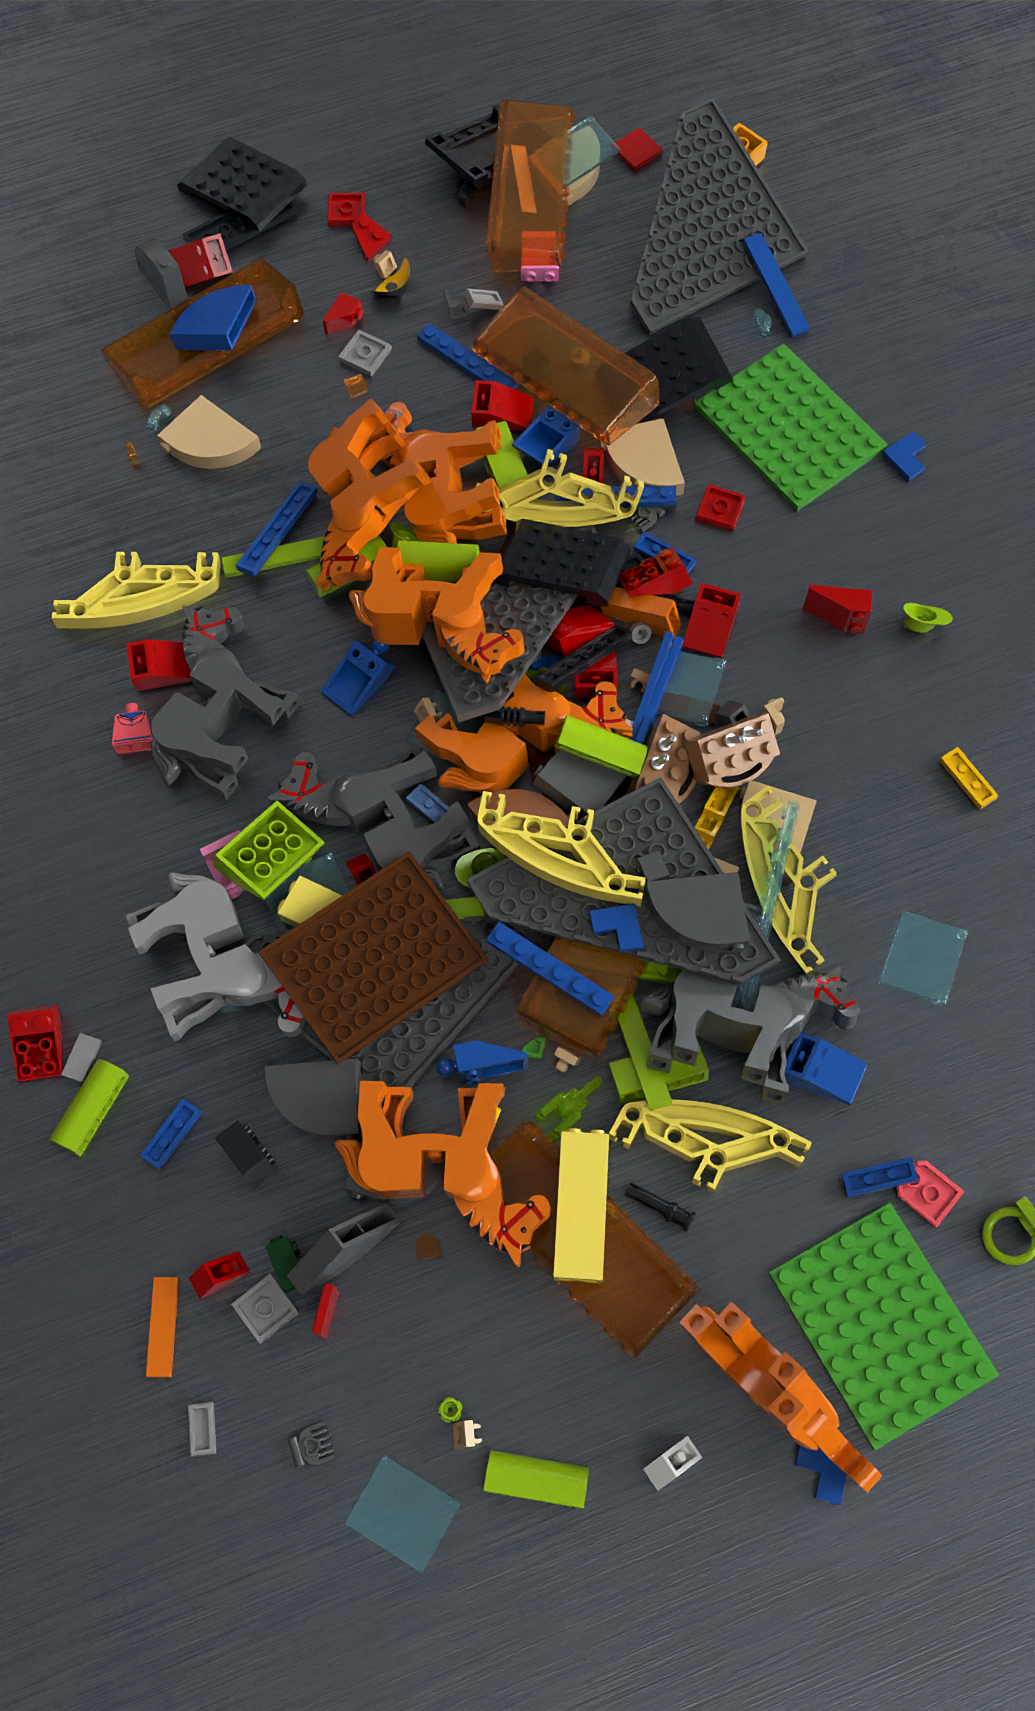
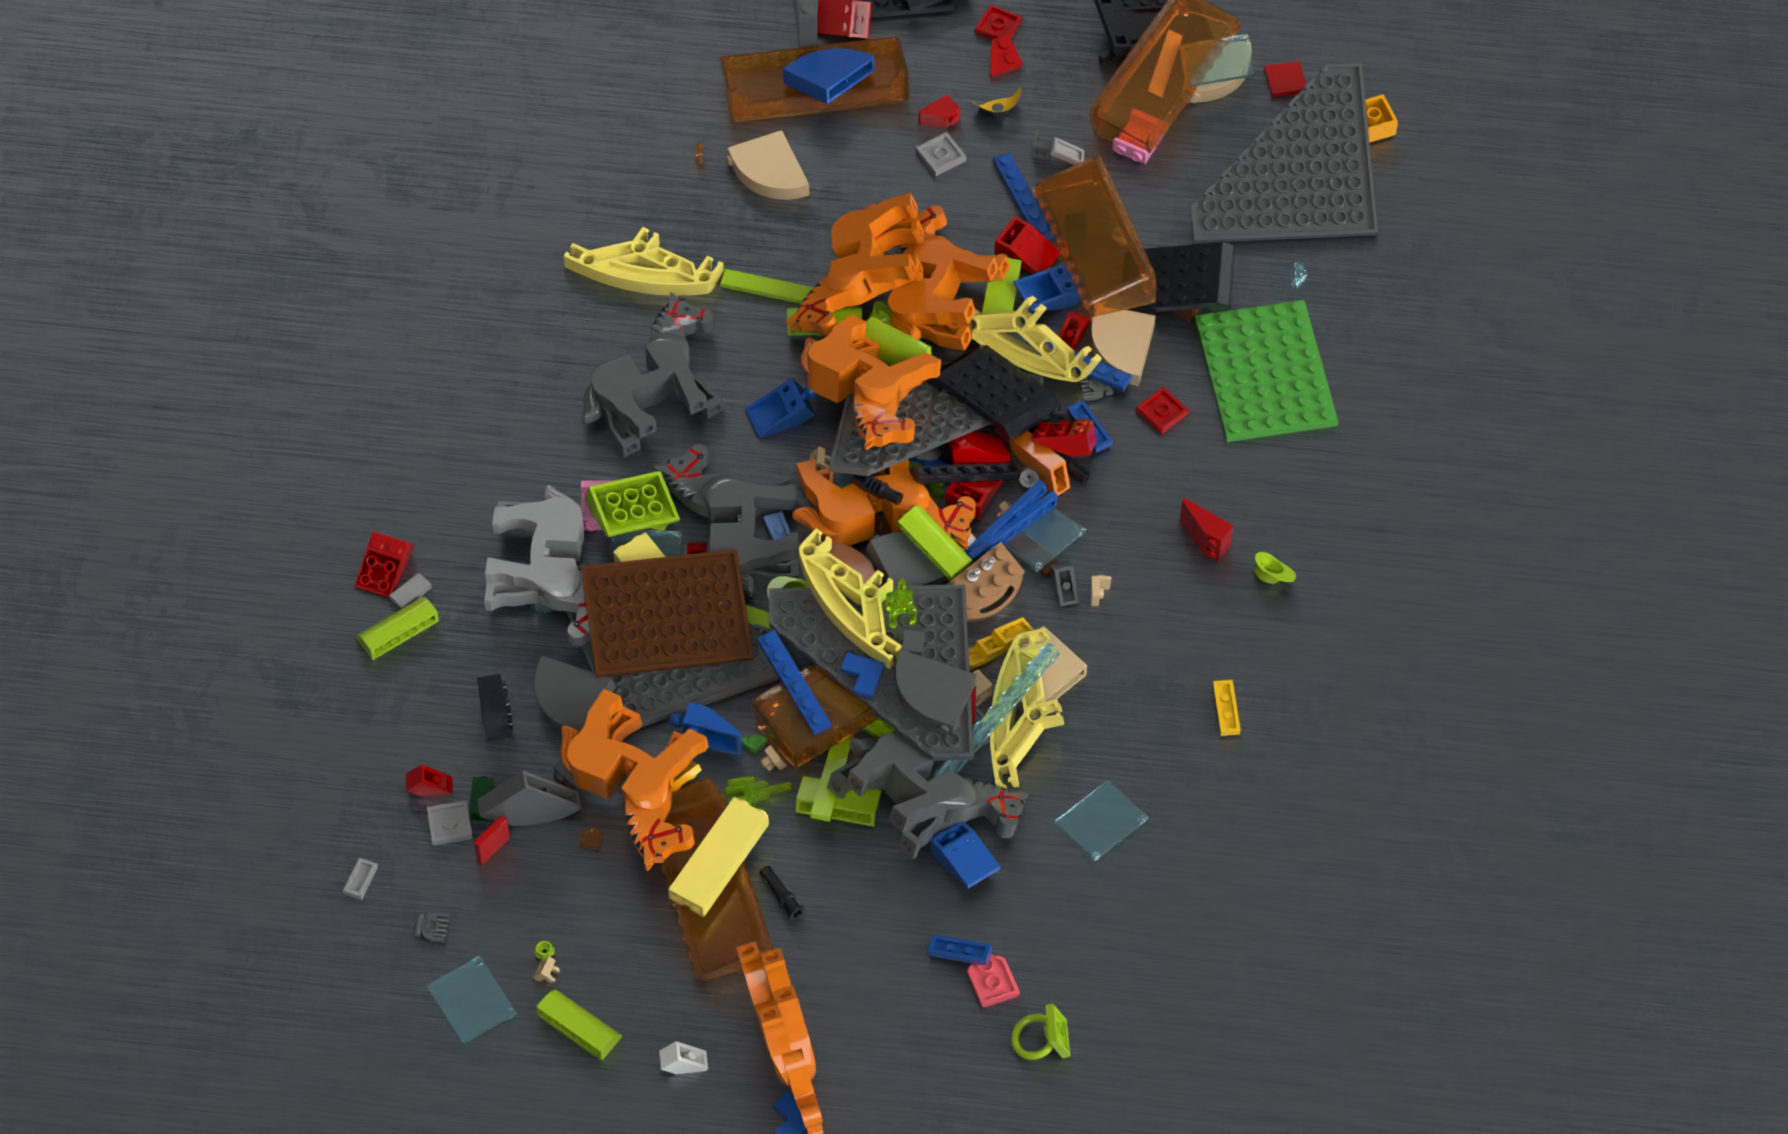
camera: 25 degrees right, 10 degrees down
coral torso [112,703,154,754] -> none
red slope [126,639,192,691] -> none
blue plate [140,1099,202,1170] -> none
clear light blue arm [146,404,172,429] -> none
orange tile [146,1277,179,1378] -> none
blue plate [236,481,318,577] -> none
clear orange tile [344,374,369,398] -> none
tan tile [372,250,397,279] -> none
light yellow piece [609,1100,812,1194] -> none
red slope [682,583,741,658] -> none
piece [684,713,780,787] -> none
blue tile [743,233,810,338] -> none
bright green plate [768,1202,999,1451] -> none
blue tile [882,431,926,481] -> none
none -> clear neon green plant [886,578,917,628]

